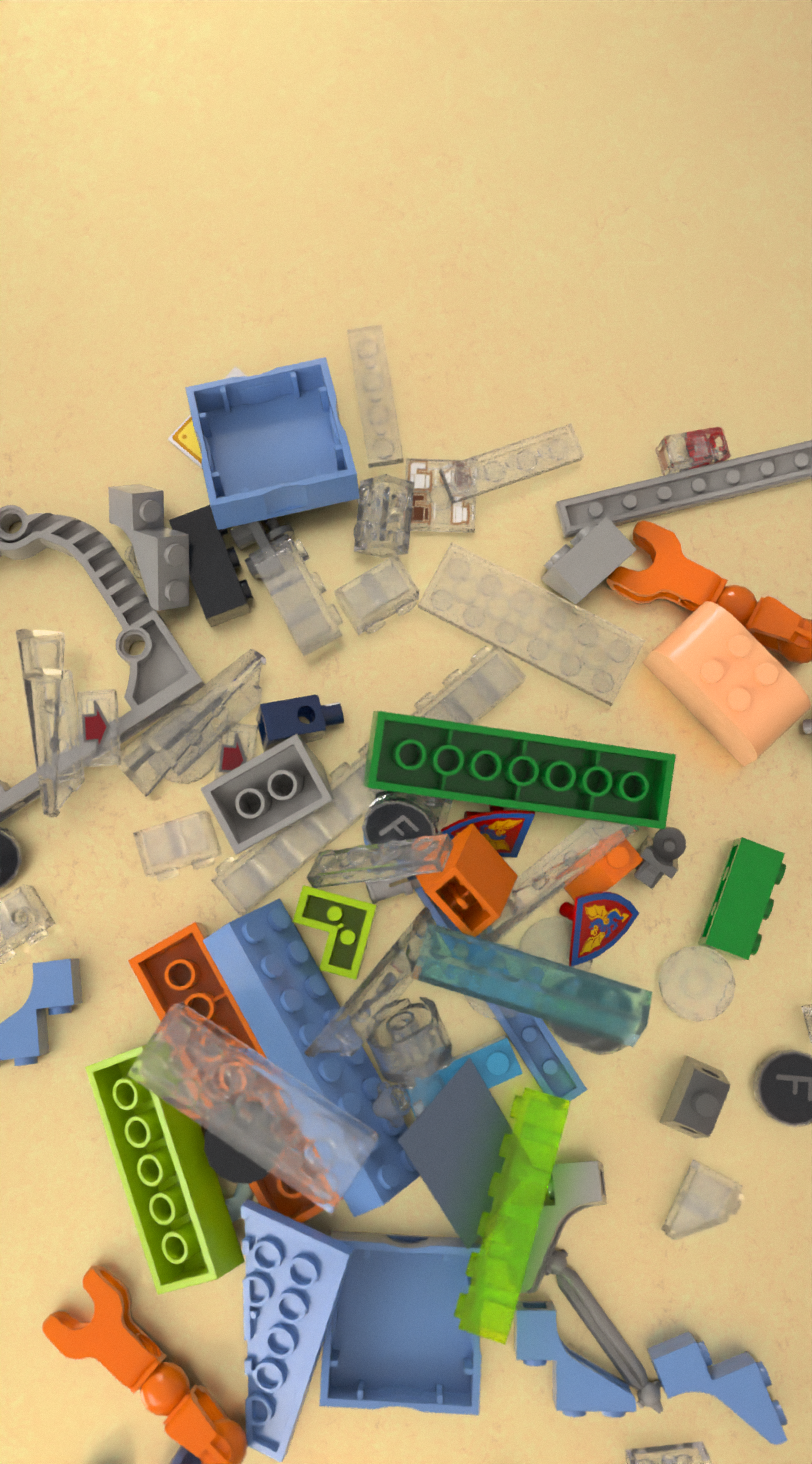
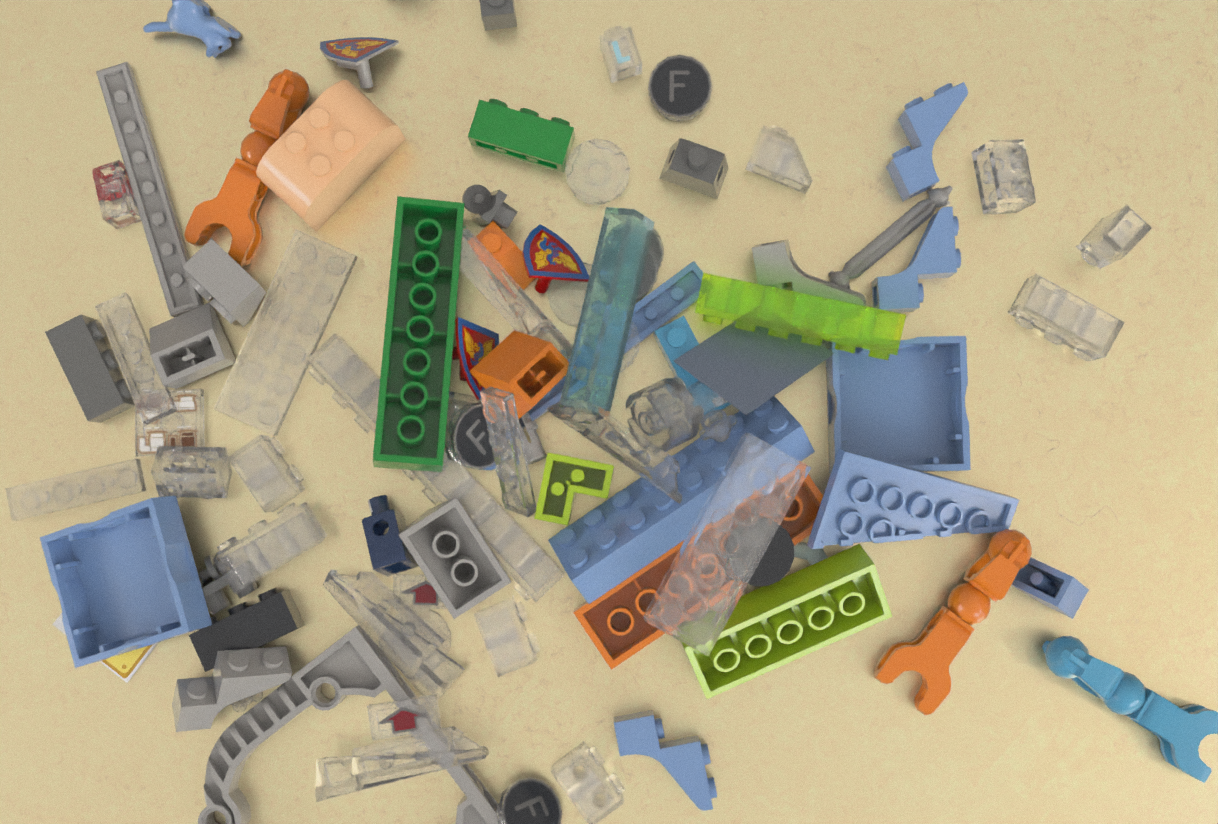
camera: 90 degrees left, 5 degrees up
none -> dark grey brick [45,314,136,423]
none -> light grey slope [149,303,237,389]

